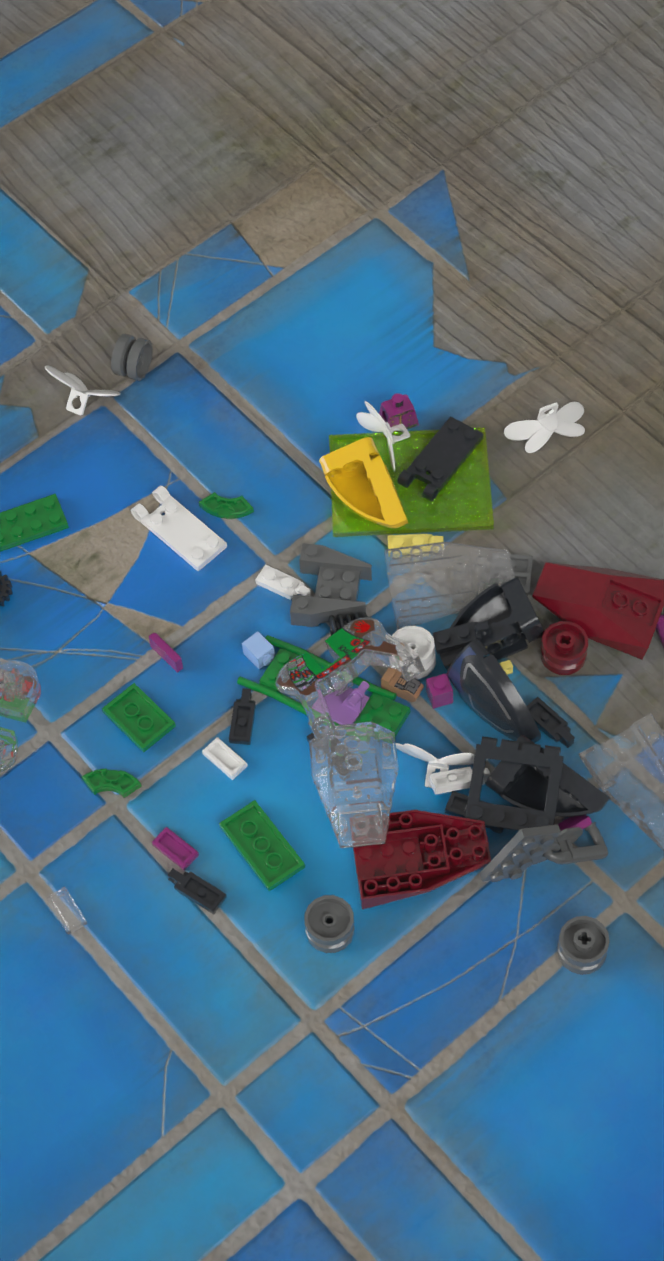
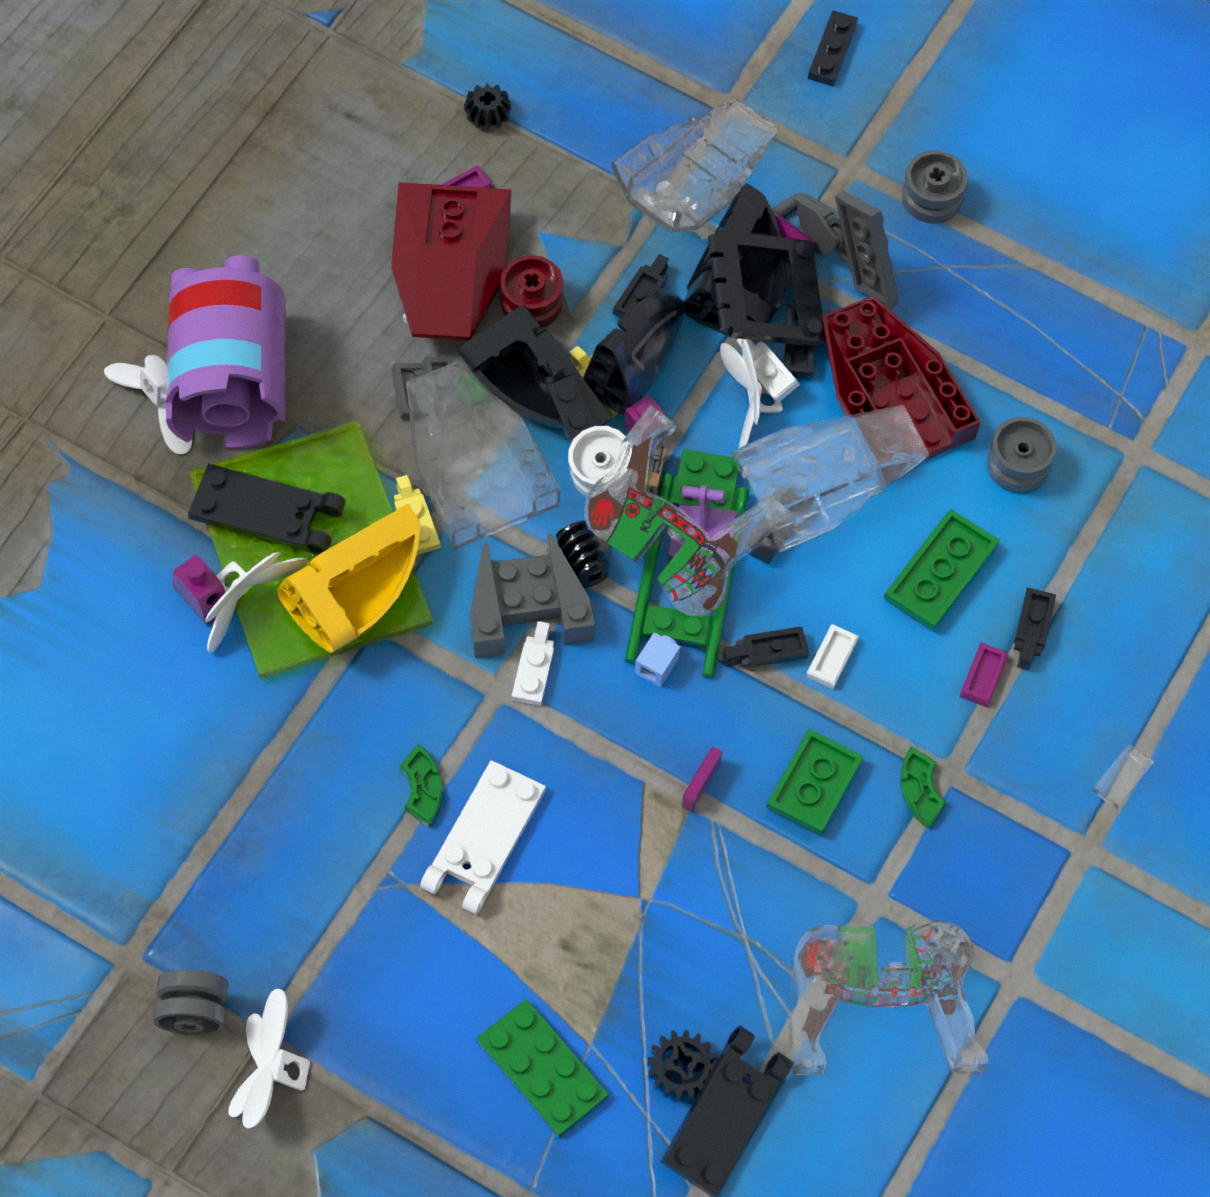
camera: 115 degrees left, 5 degrees up
none -> medium lavender brick [166,255,286,450]

